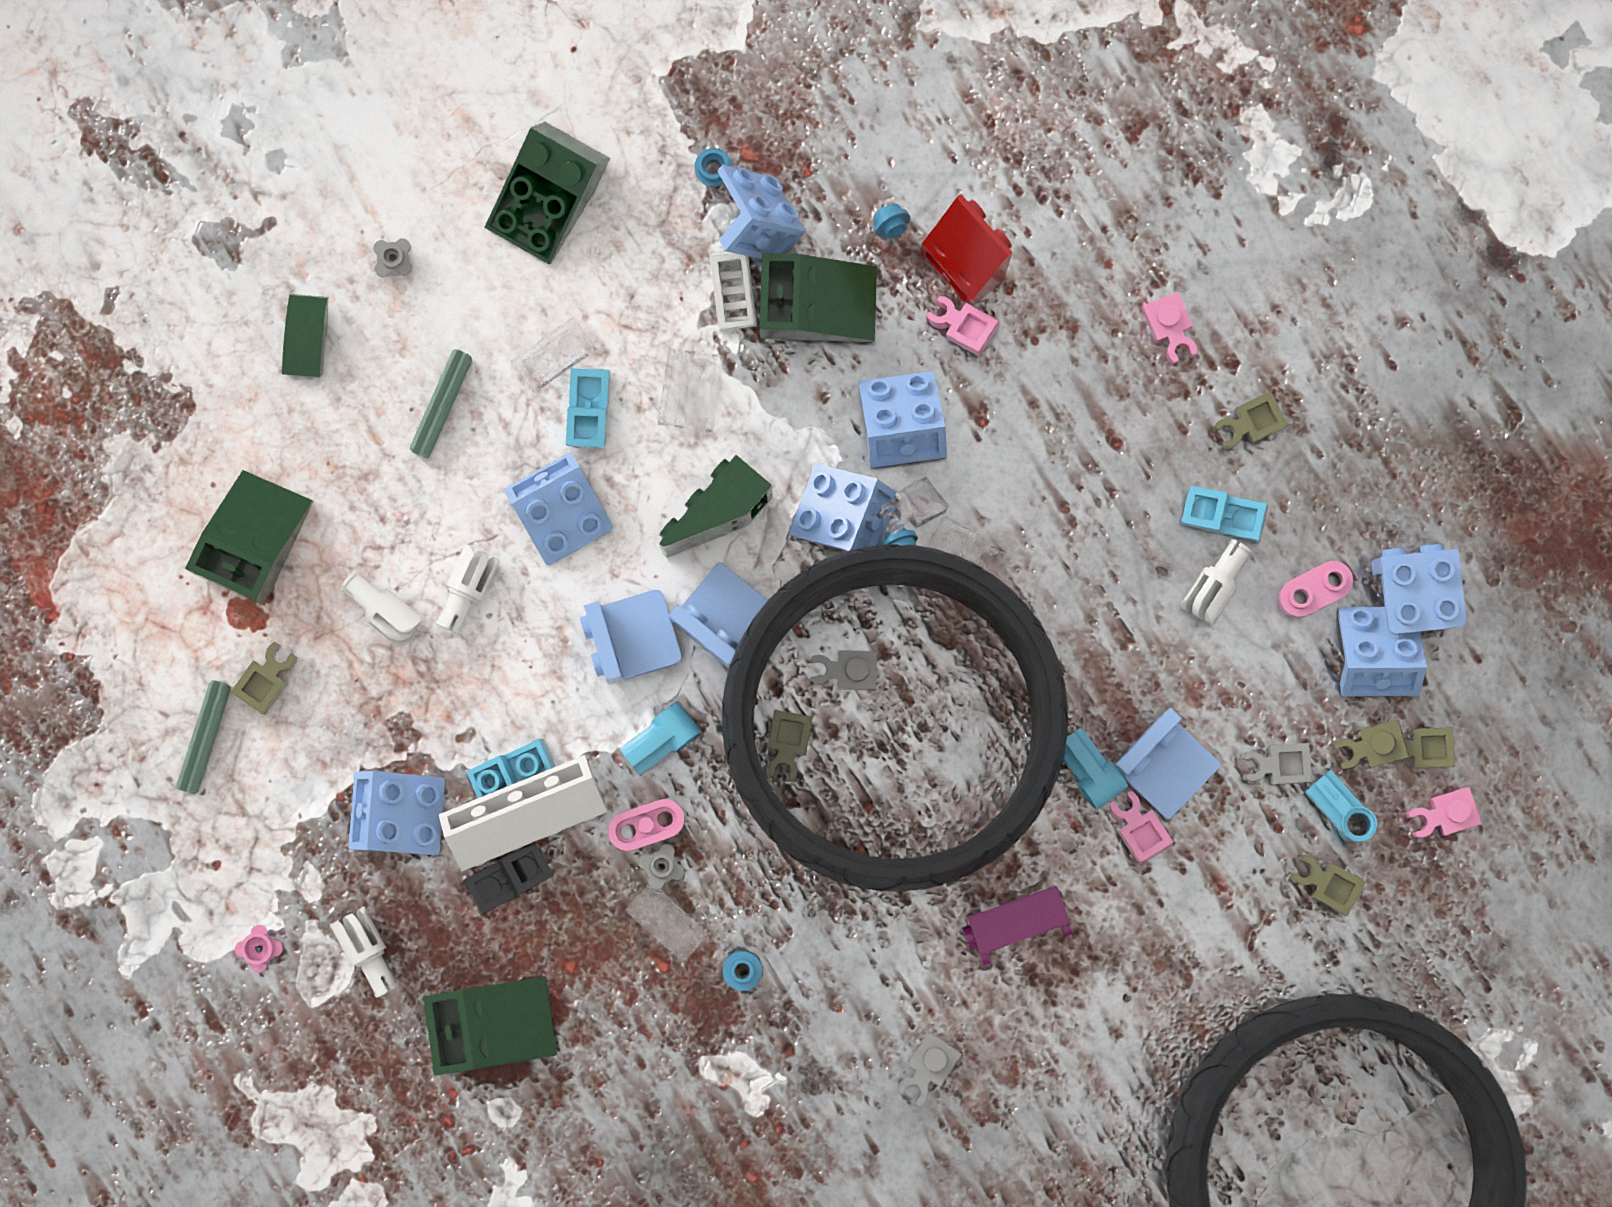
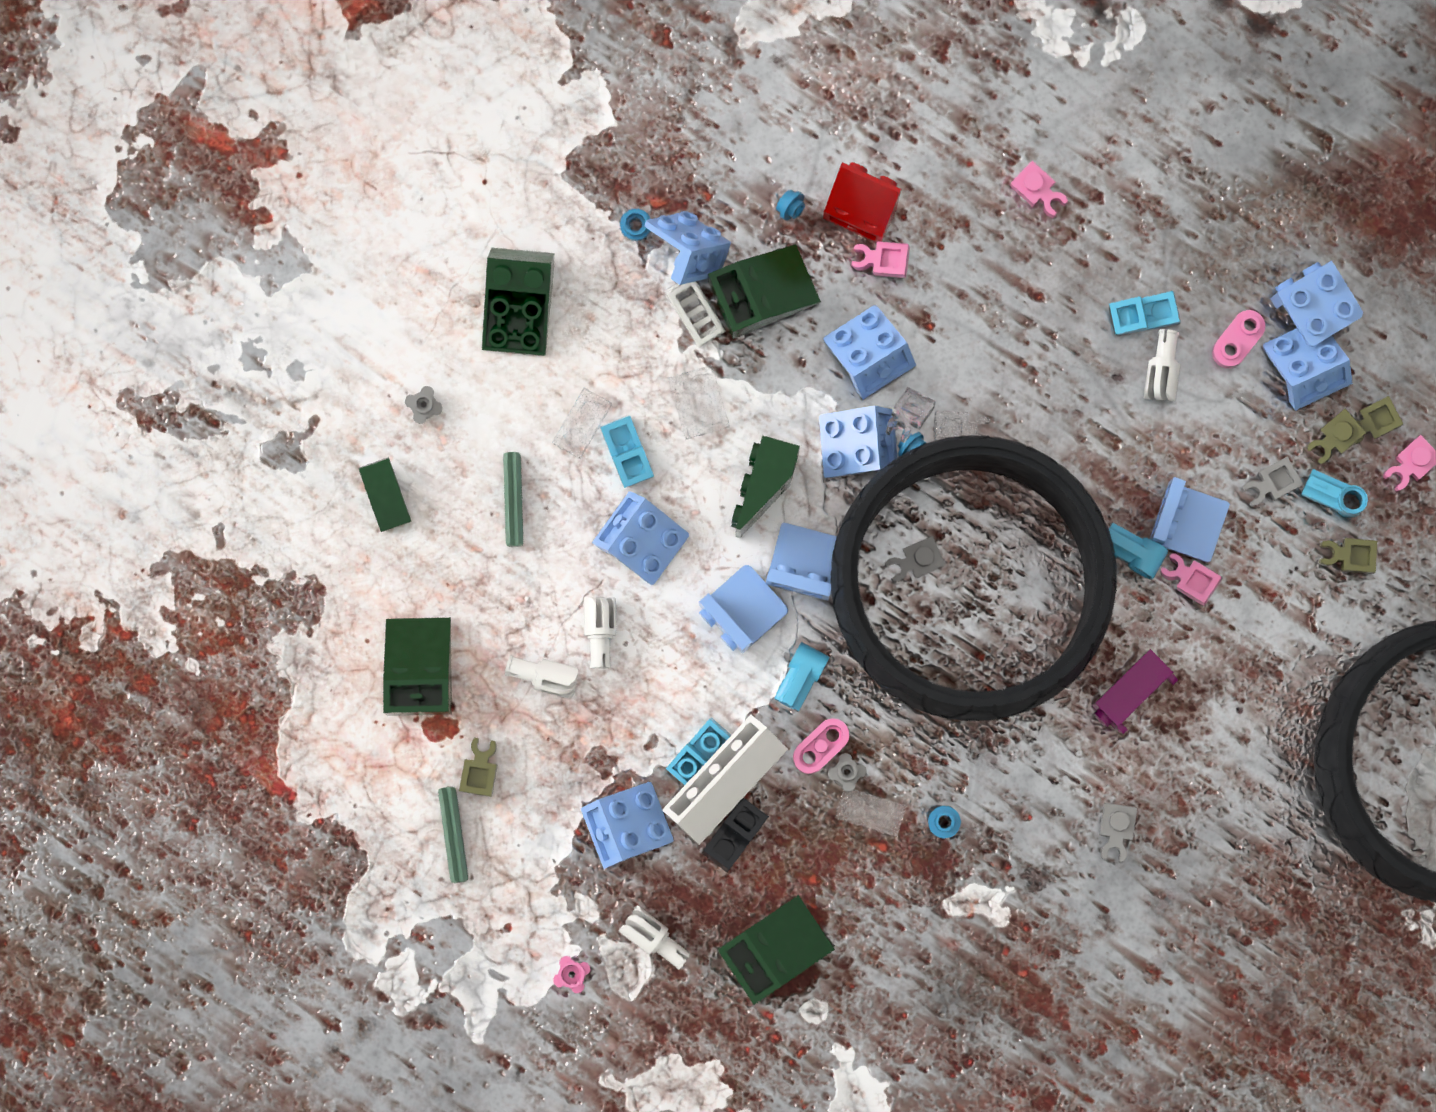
camera: 25 degrees left, 0 degrees up
olive plate [767,710,813,782] -> none
olive plate [1213,391,1288,449] -> none

